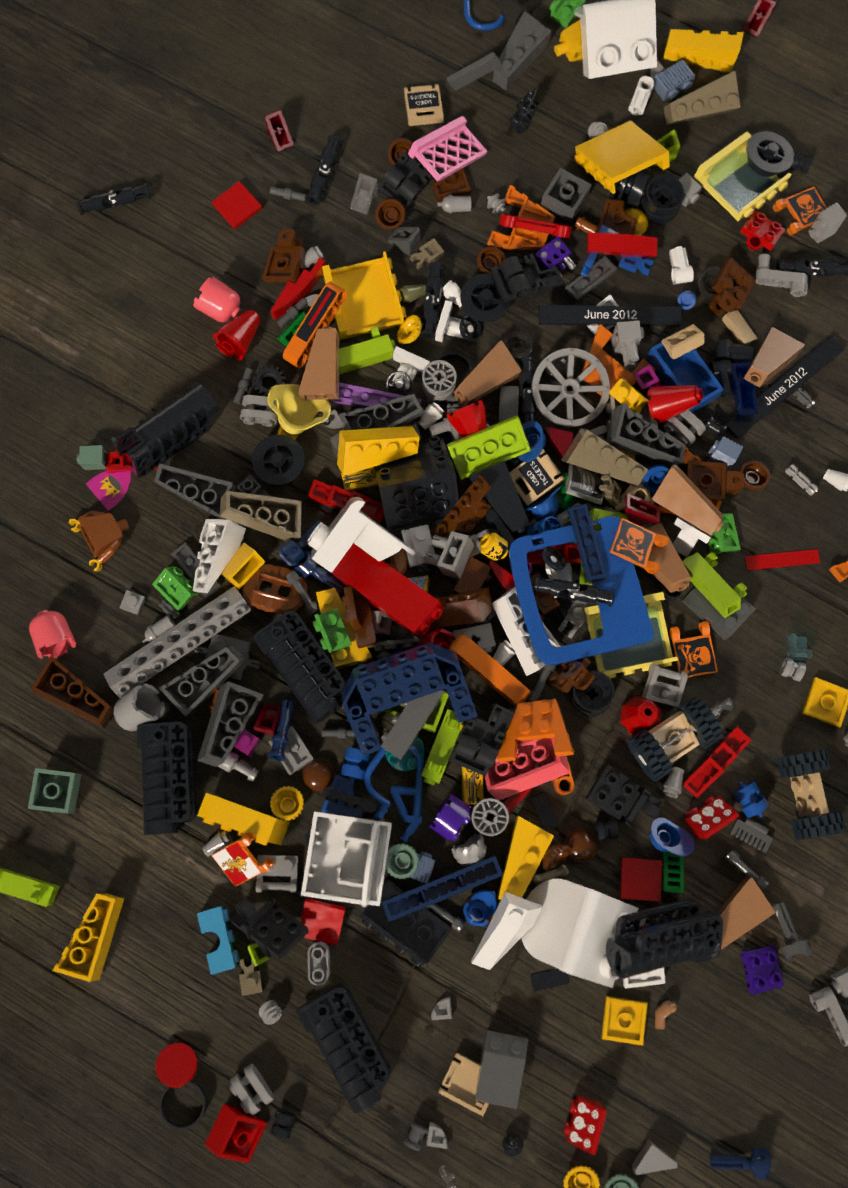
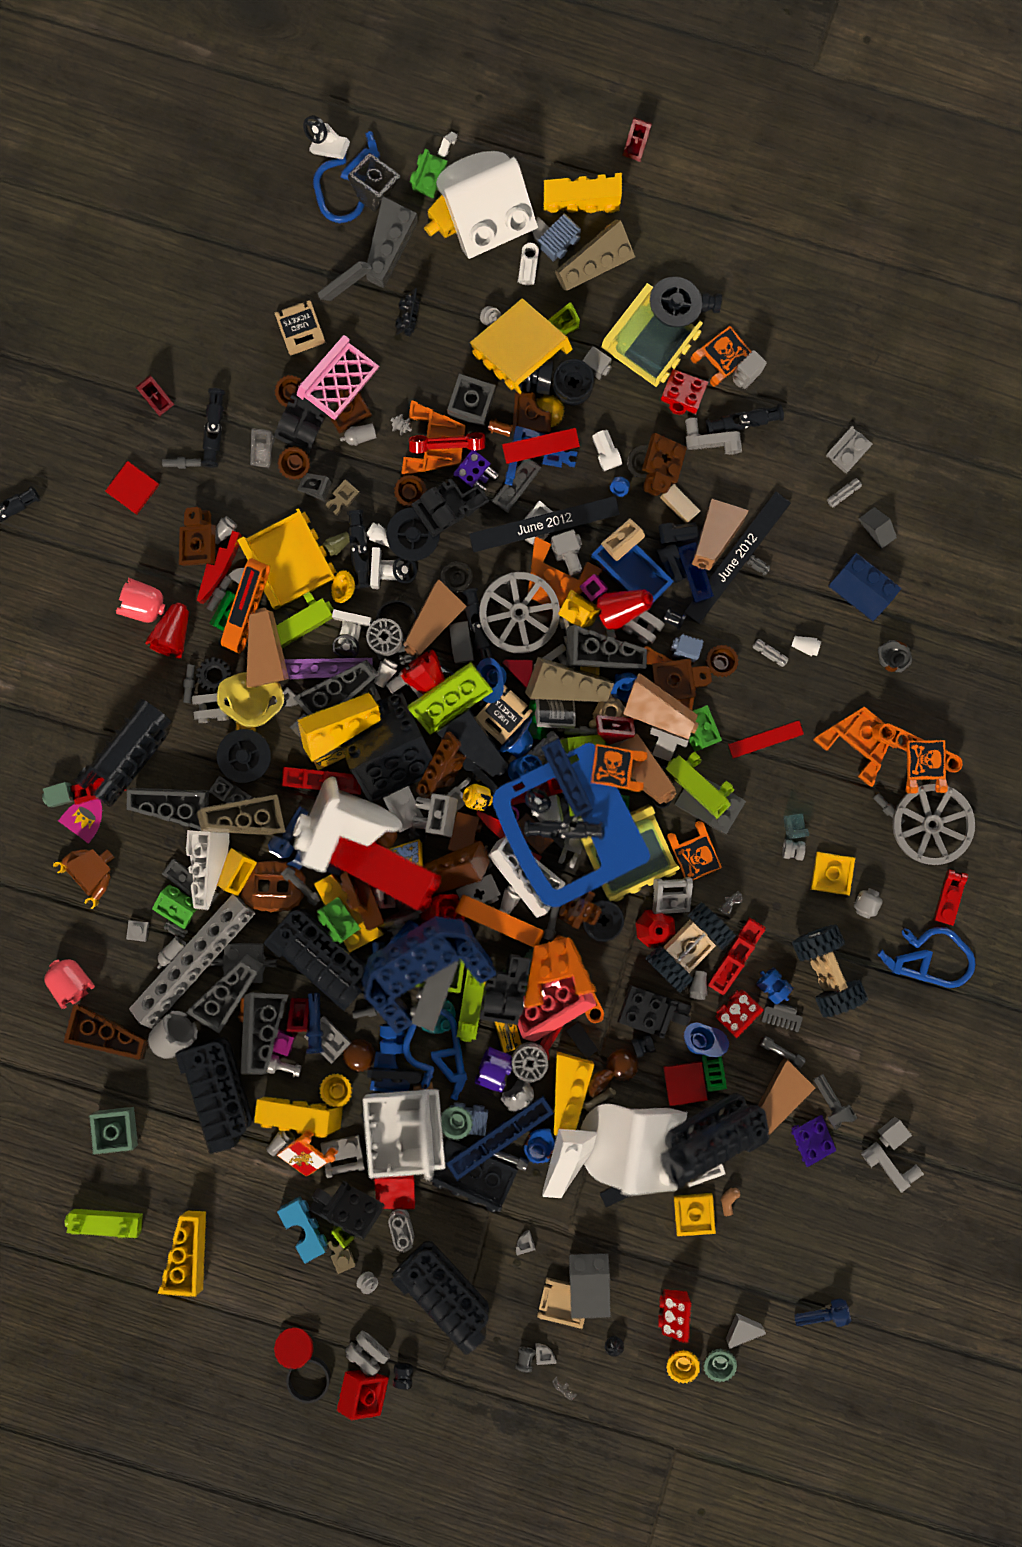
camera: 10 degrees left, 10 degrees up
dark tan plate [599,475,622,506] -> none

